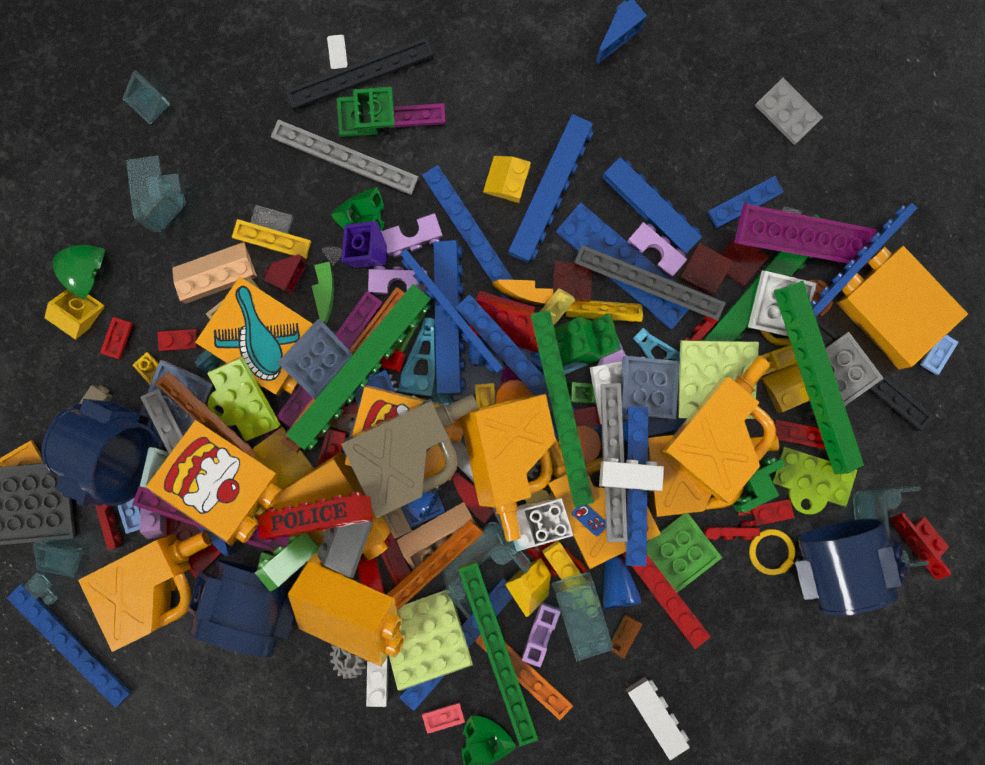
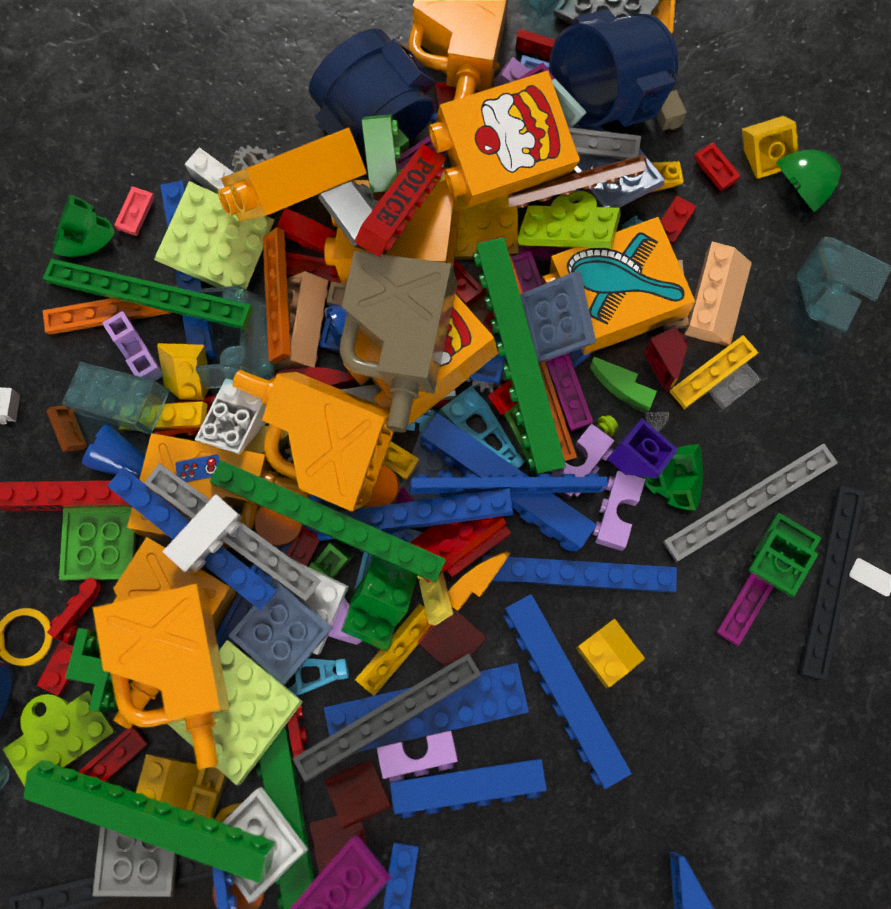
camera: 135 degrees right, 10 degrees down
none -> lime plate [597,415,619,438]

